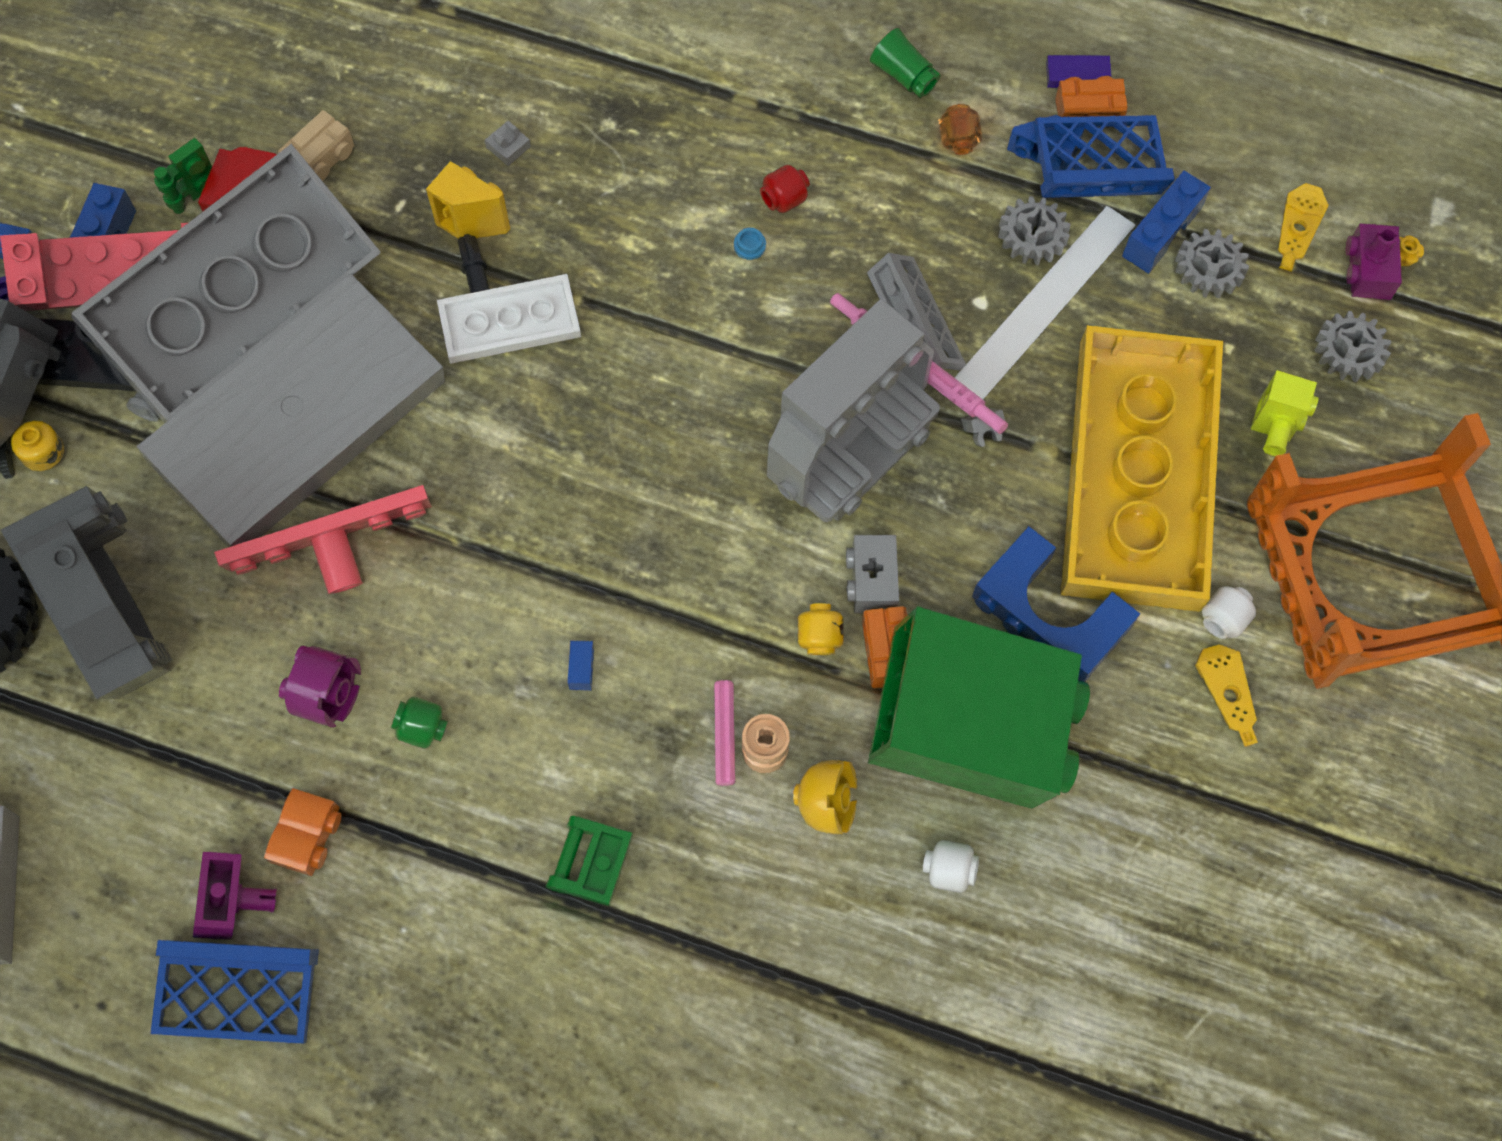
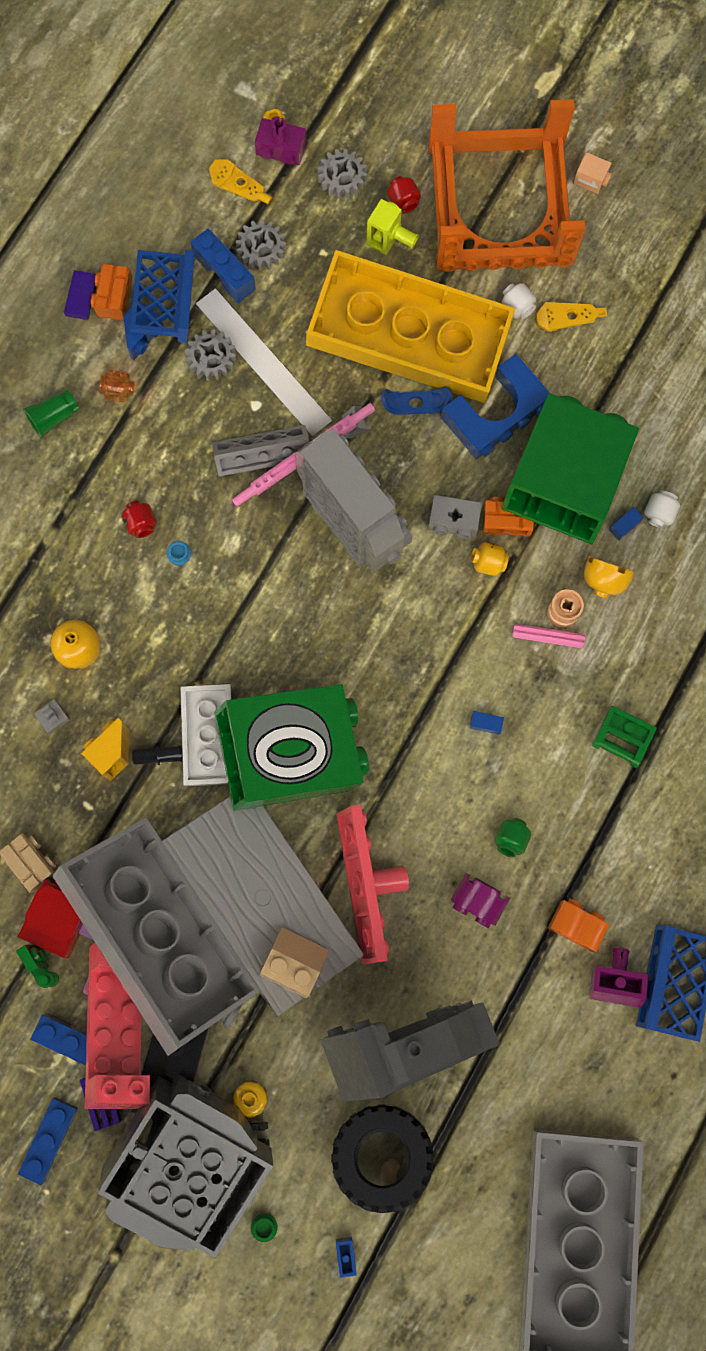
camera: 80 degrees left, 10 degrees up
none -> yellow cylinder [50,619,101,669]
none -> green brick [214,684,369,811]
none -> tan slope [259,927,329,998]
none -> blue piece [381,387,452,415]
none -> red head [387,176,421,213]
none -> light nougat brick [573,152,612,194]
none -> blue piece [609,507,644,541]

